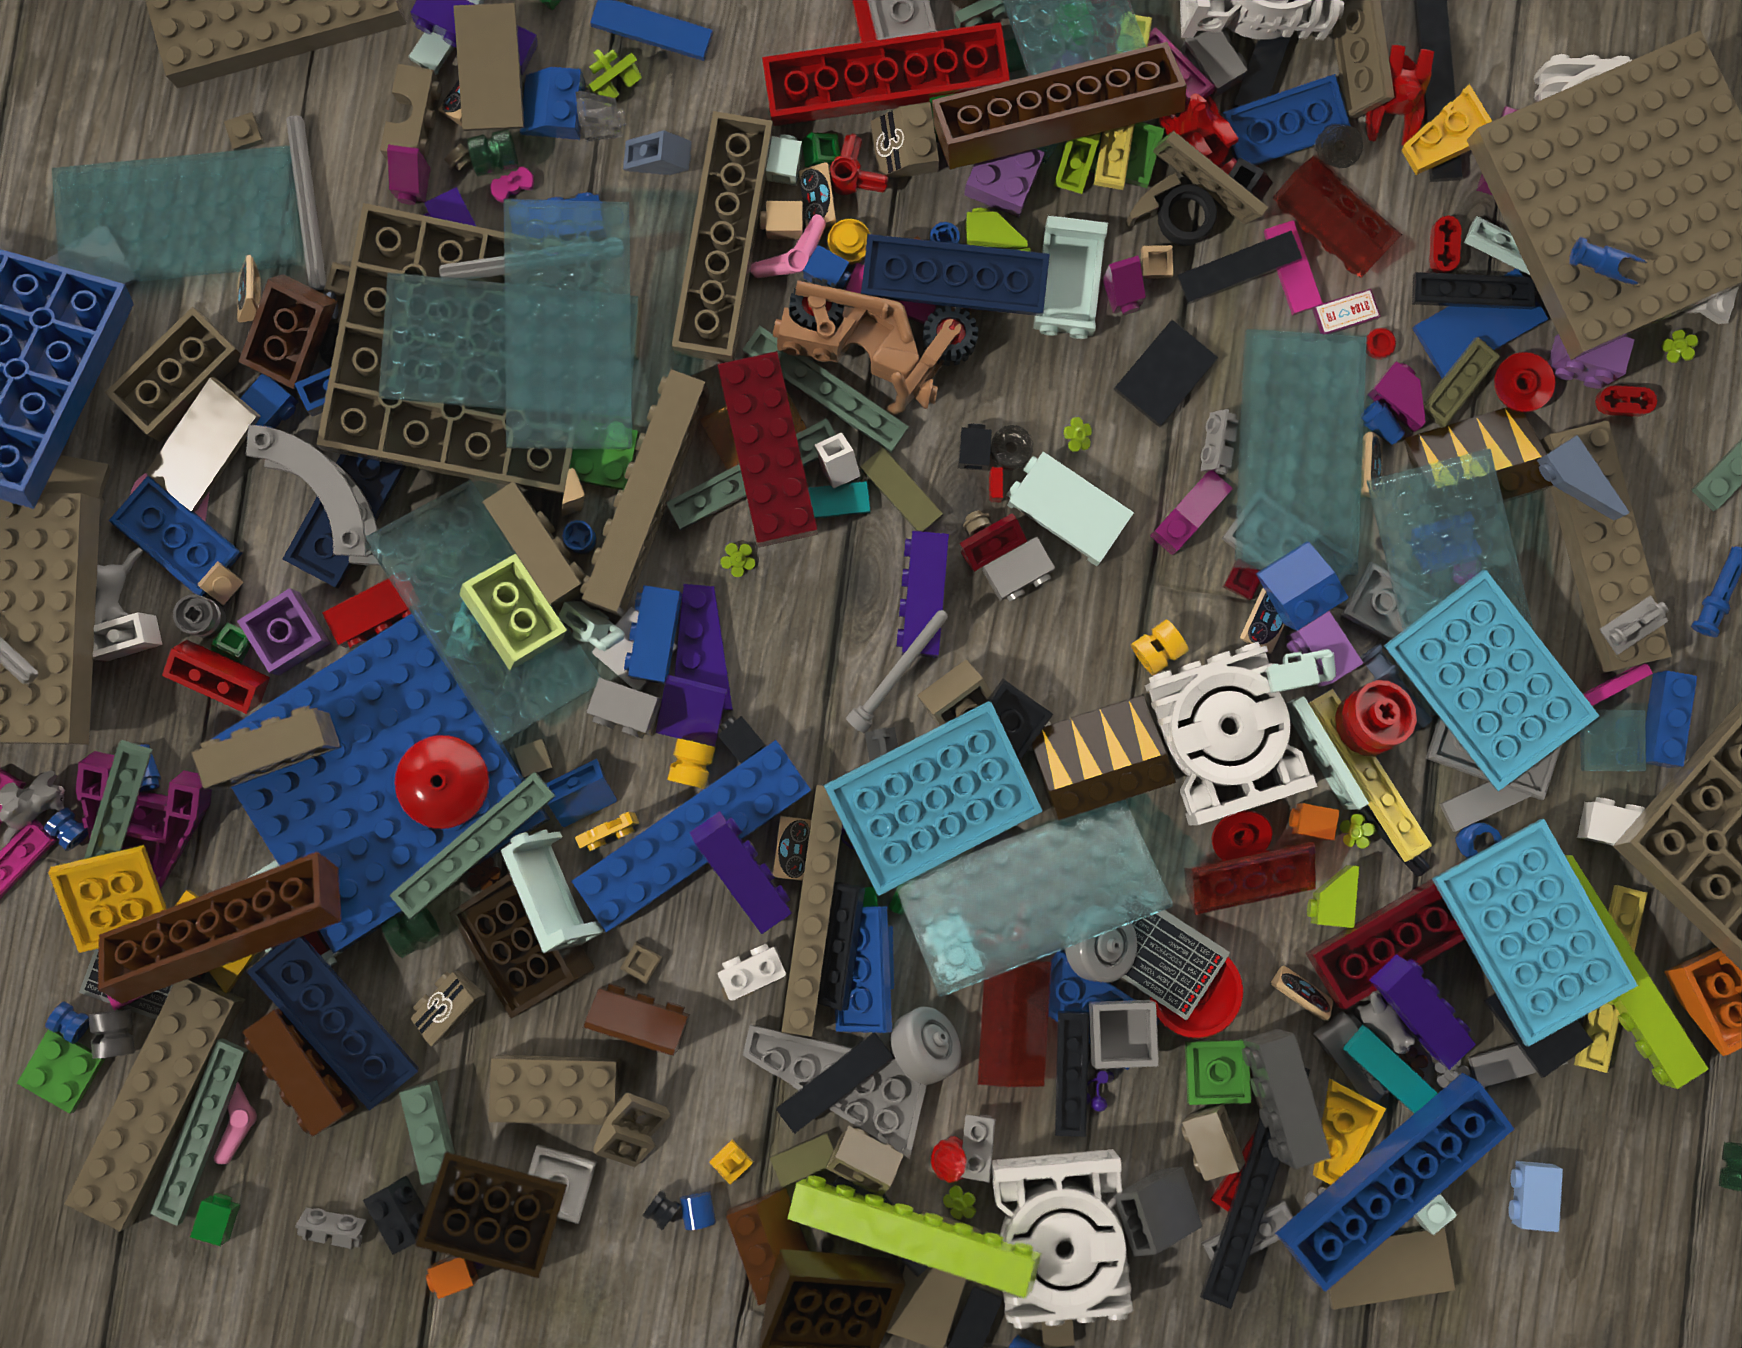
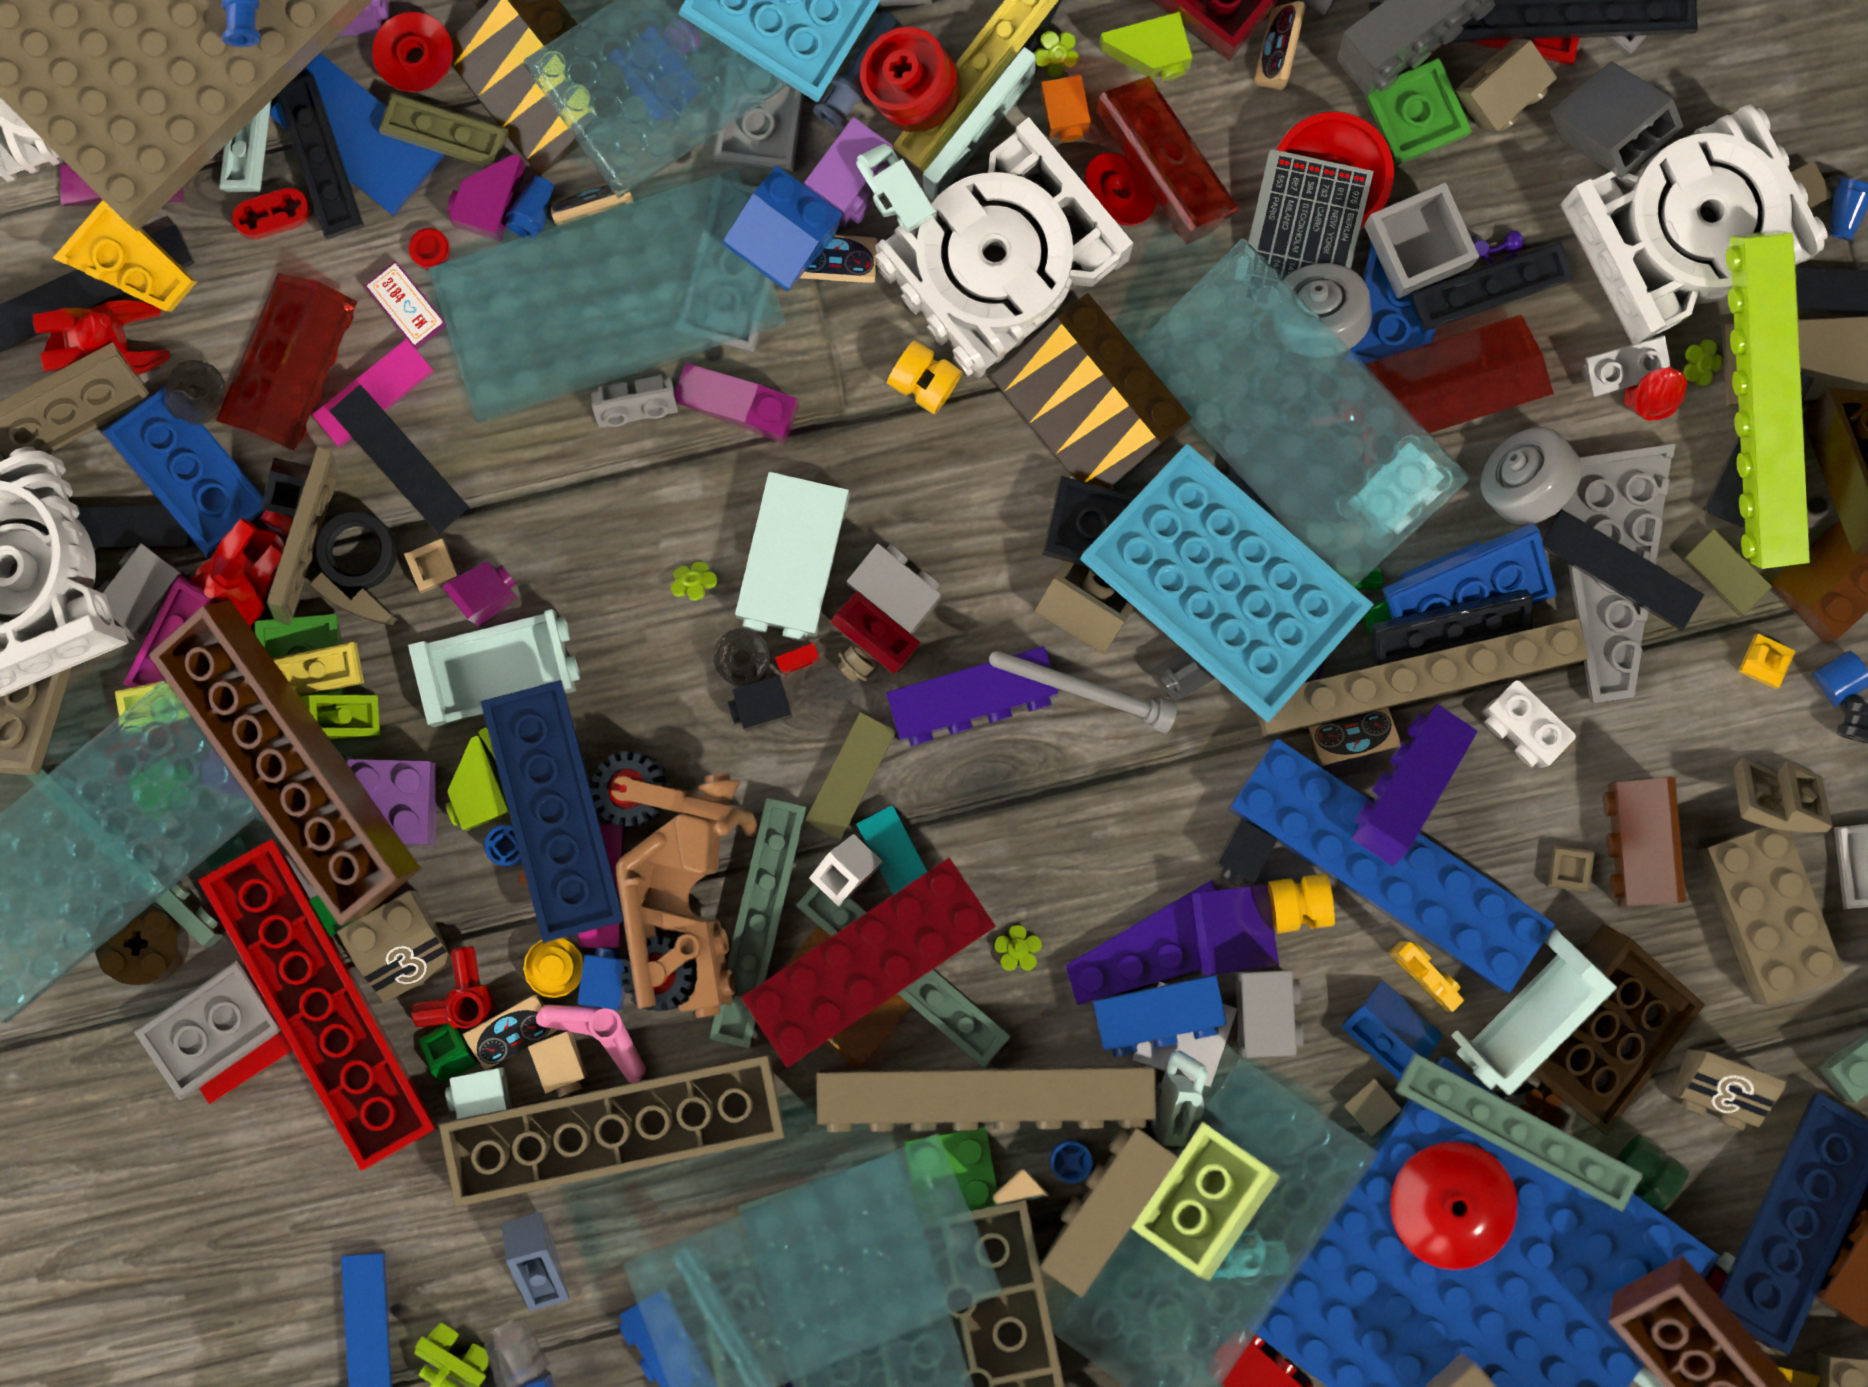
camera: 105 degrees left, 0 degrees up
dark tan brick [826,1126,904,1197] -> none
black tile [1113,320,1218,427] -> none
dark red tile [1223,559,1260,601] -> none

